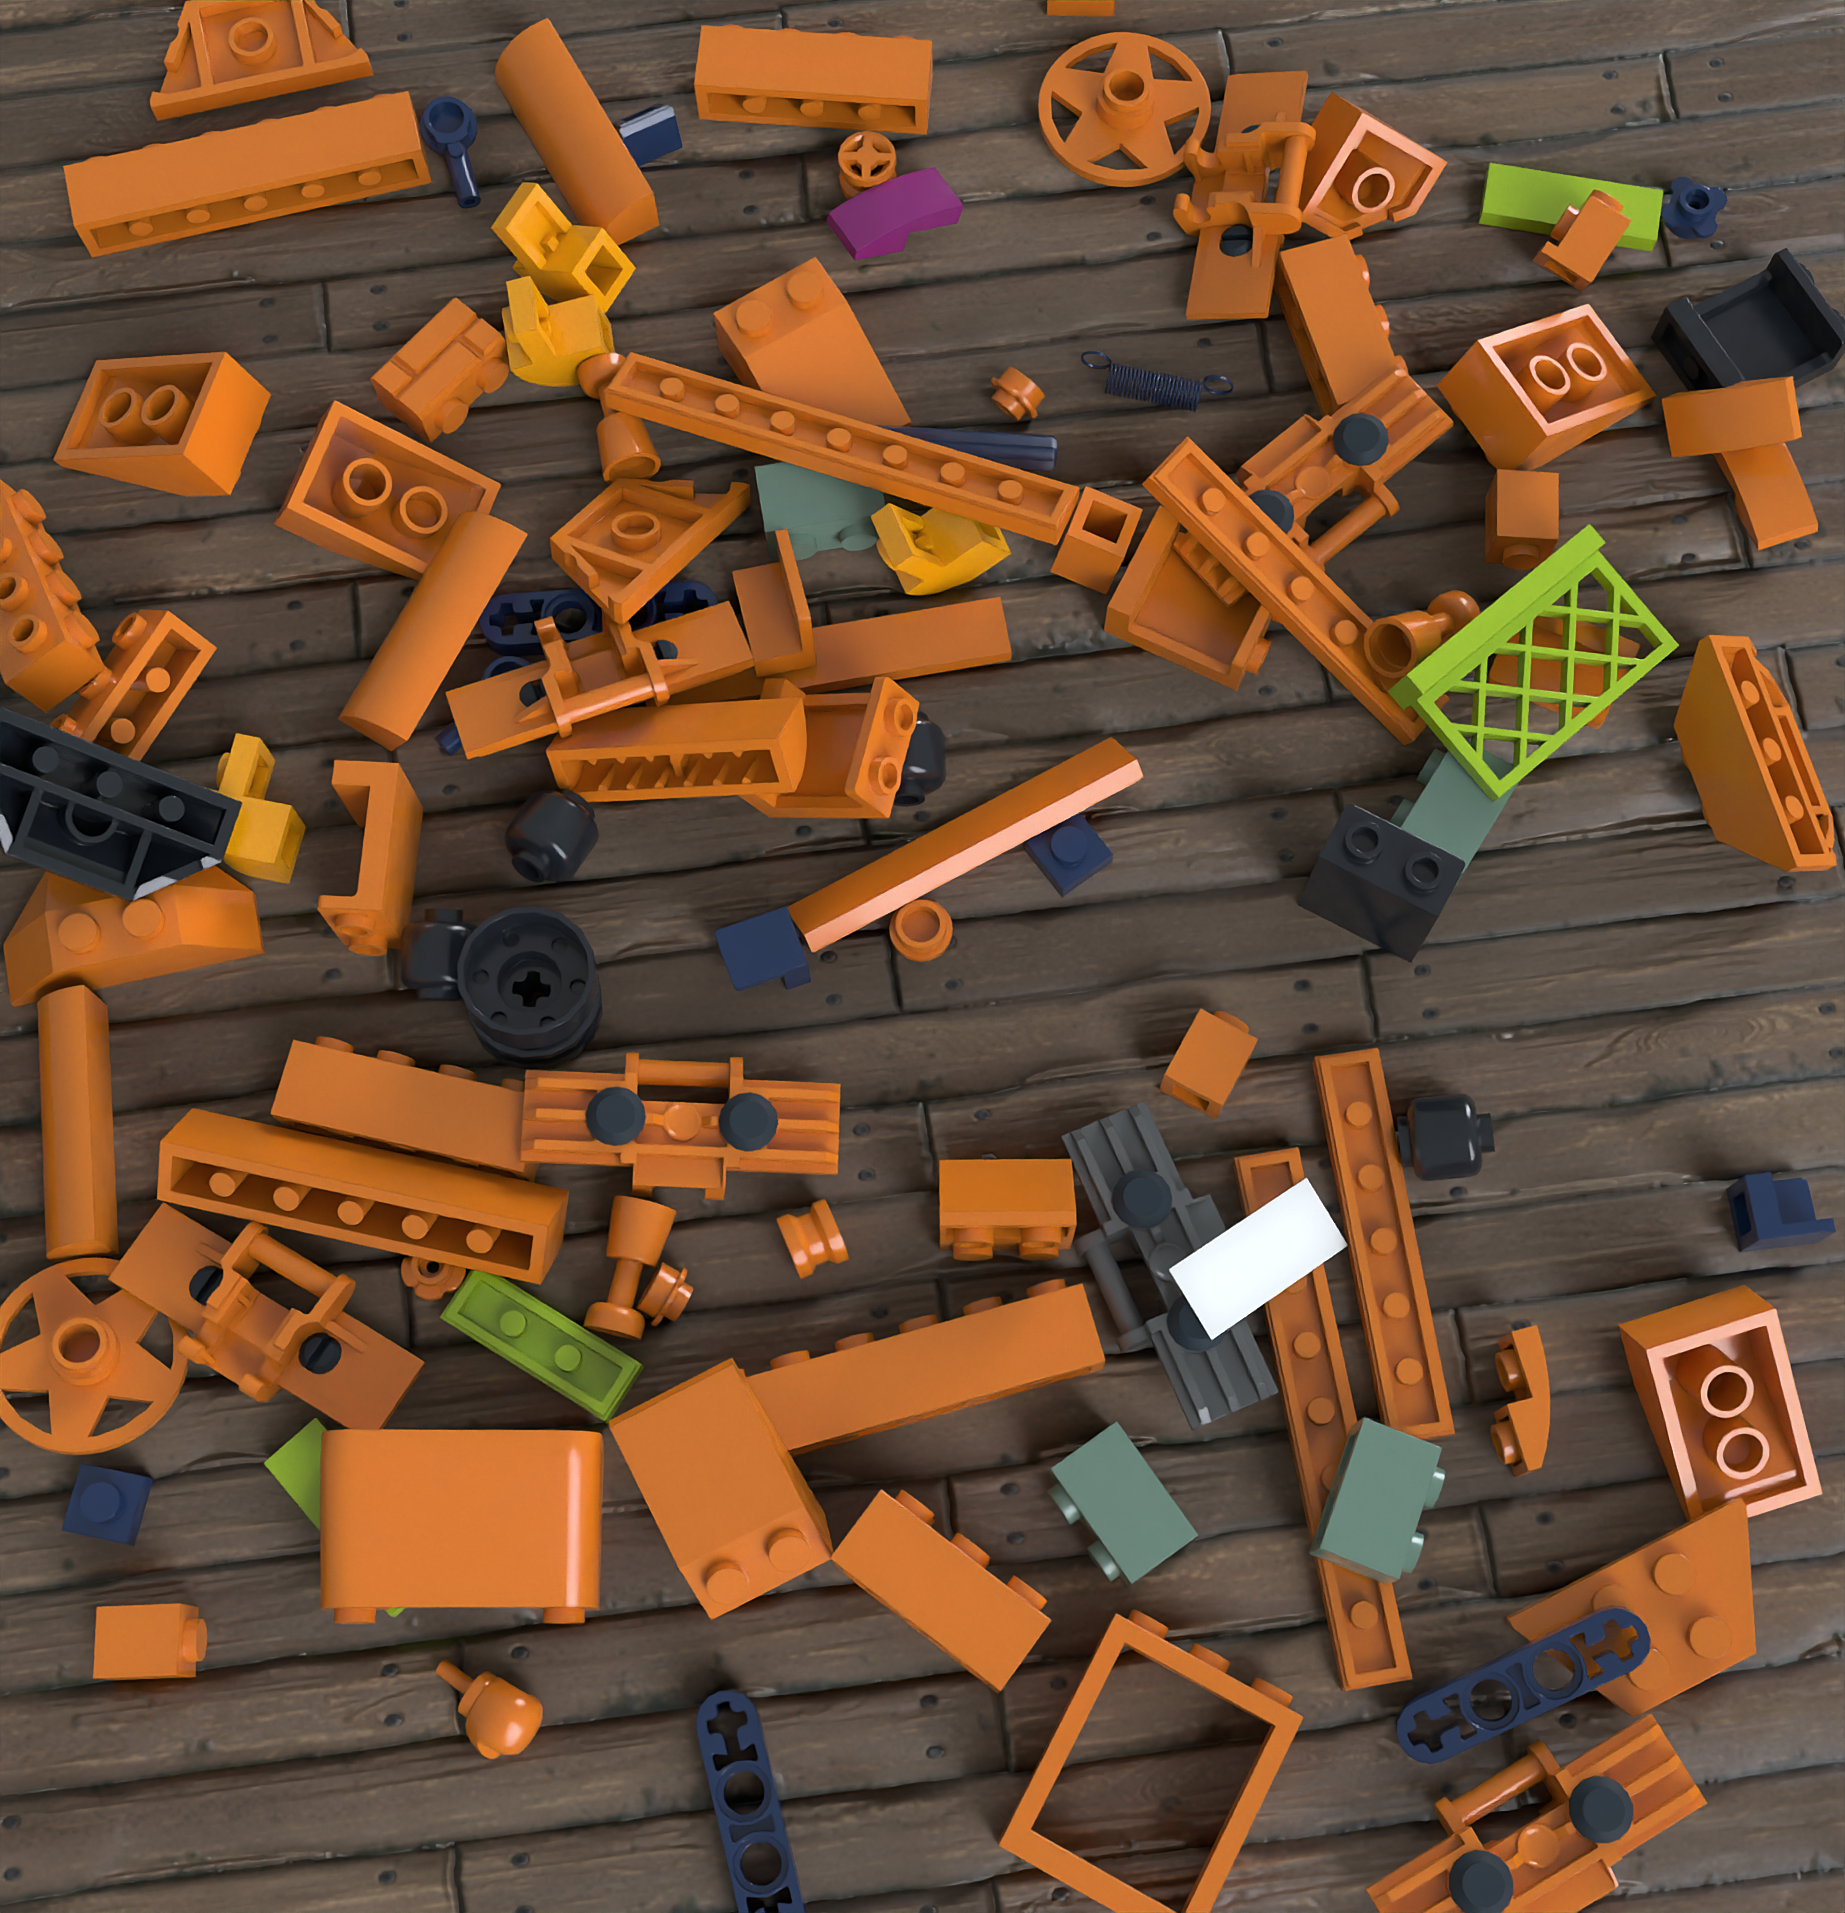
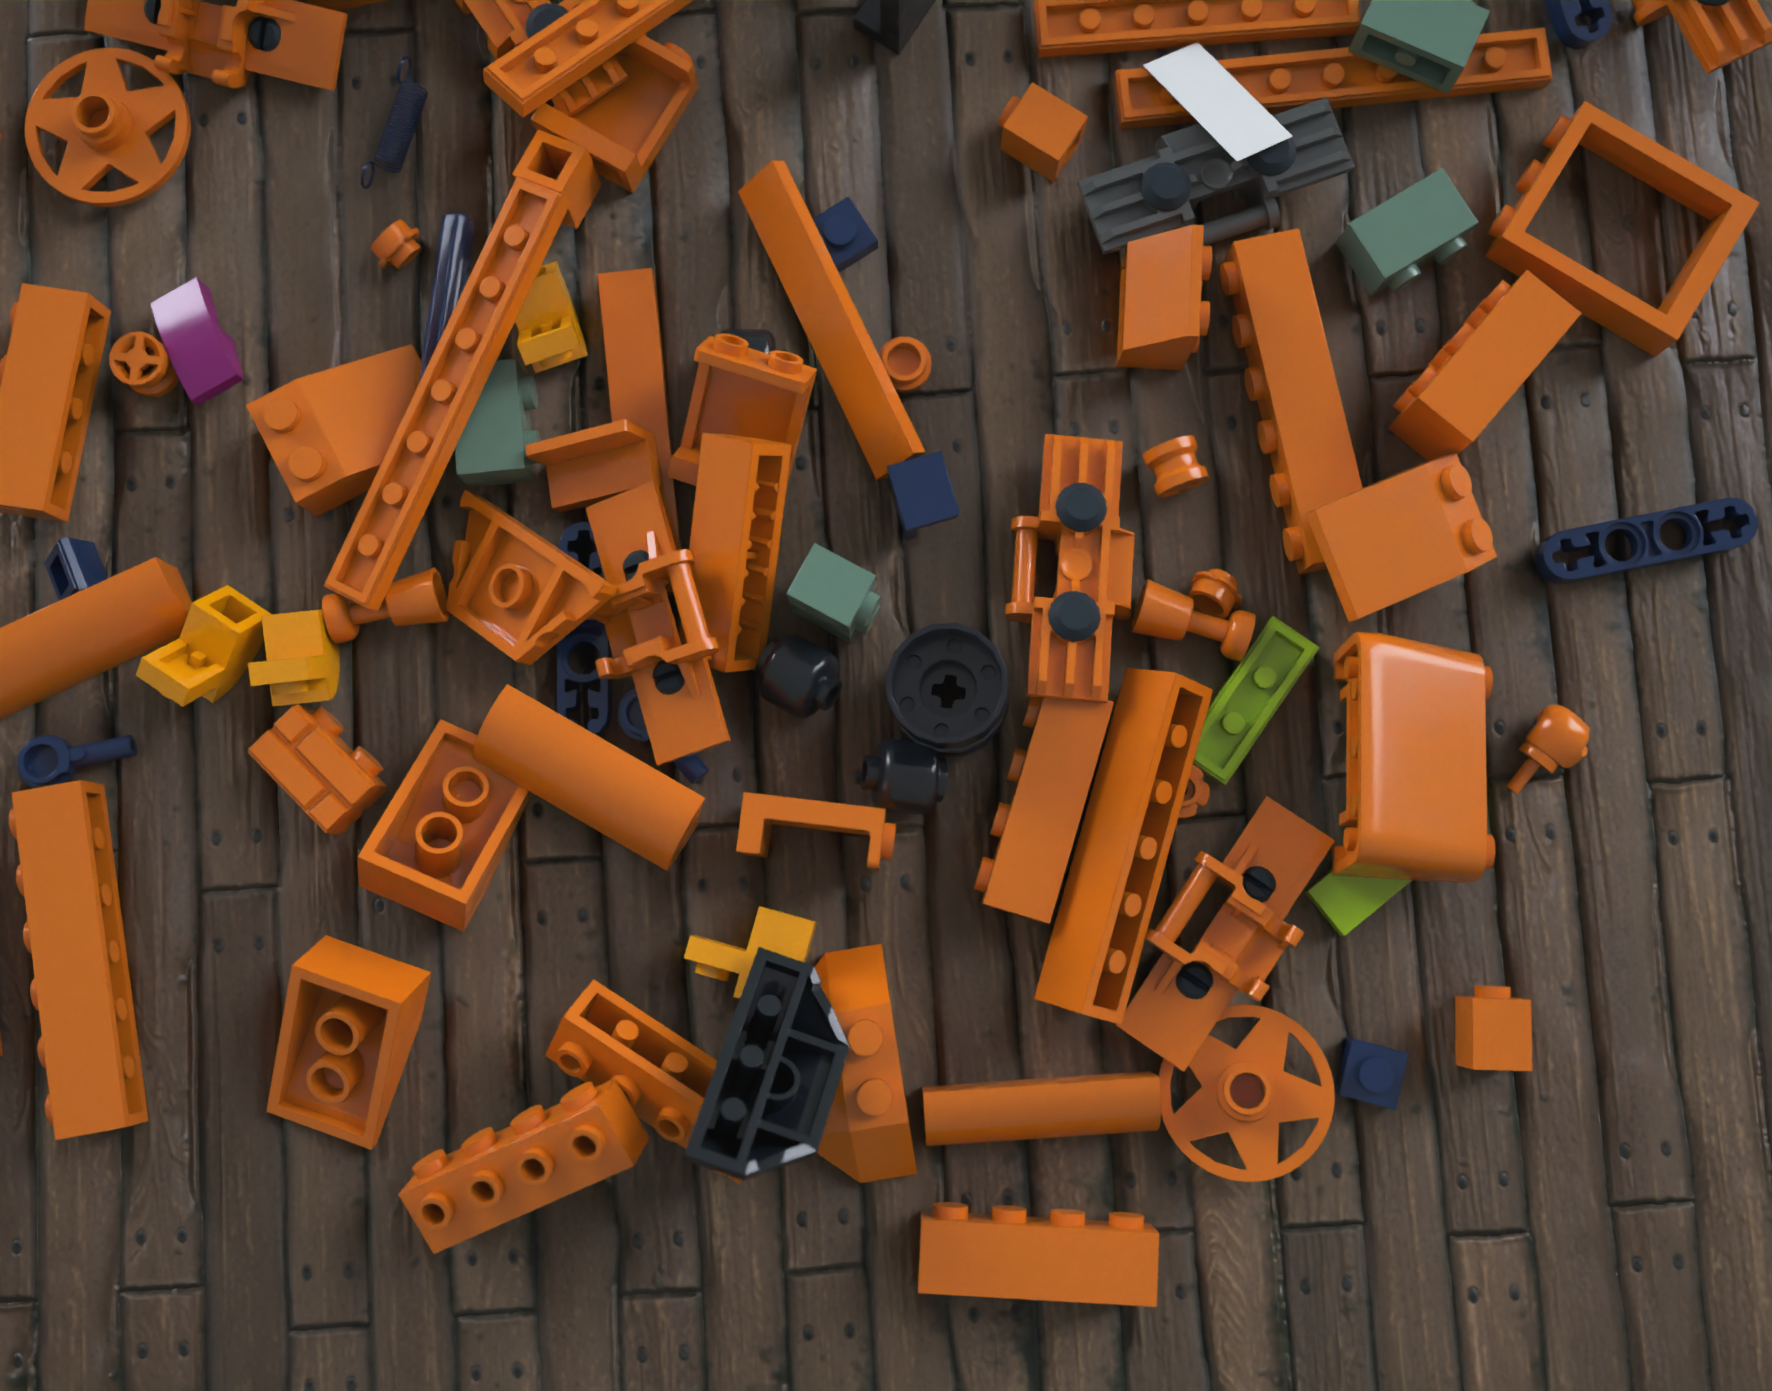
camera: 85 degrees left, 10 degrees up
none -> sand green brick [786,543,882,644]

